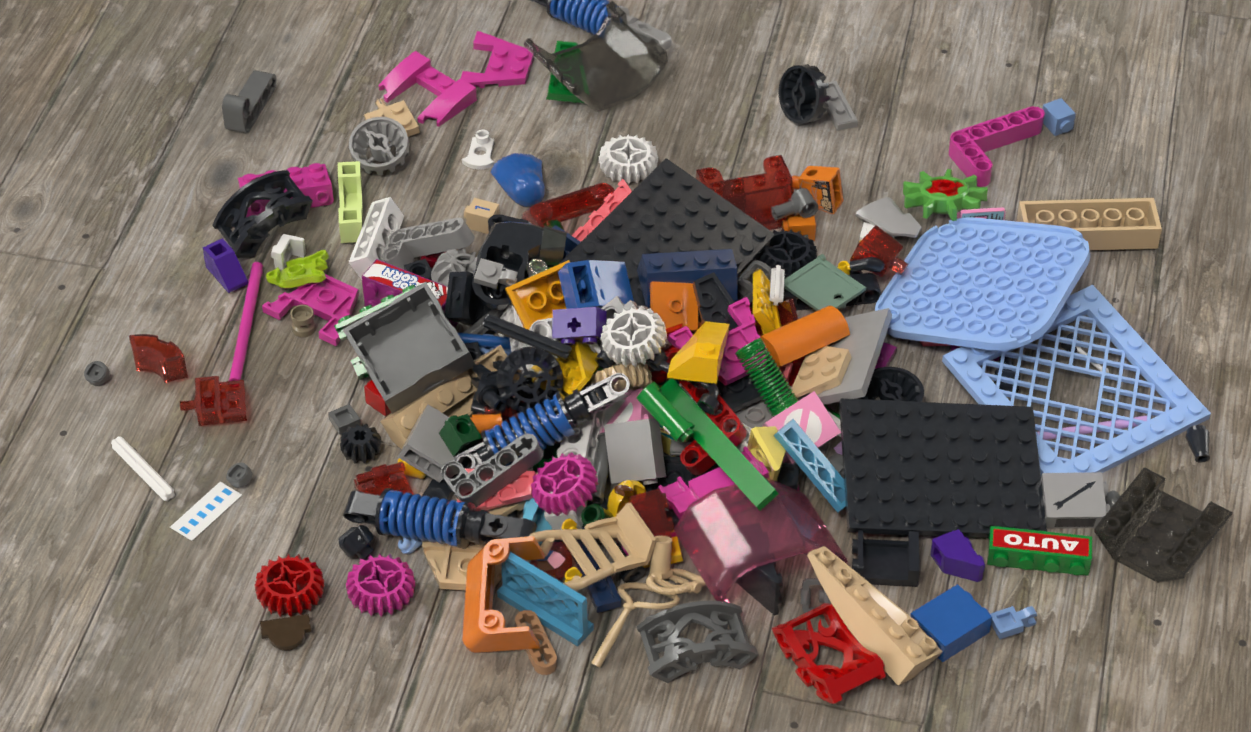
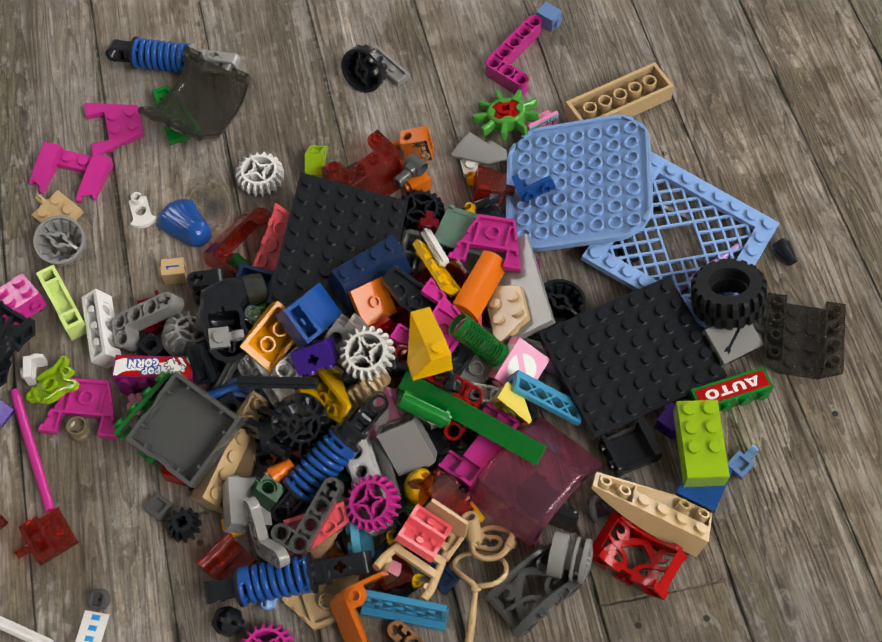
camera: 25 degrees left, 15 degrees up
none -> light grey beam [243,496,290,569]
none -> lime arch [305,145,328,177]
none -> coral slope [395,504,453,563]
none -> dark red tile [417,211,439,233]
none -> dark pink wing [448,214,521,273]
none -> blue bracket [511,174,556,203]
none -> light grey wheel [546,531,593,584]
none -> lime brick [673,400,730,487]
none -> black tyre [691,258,767,330]

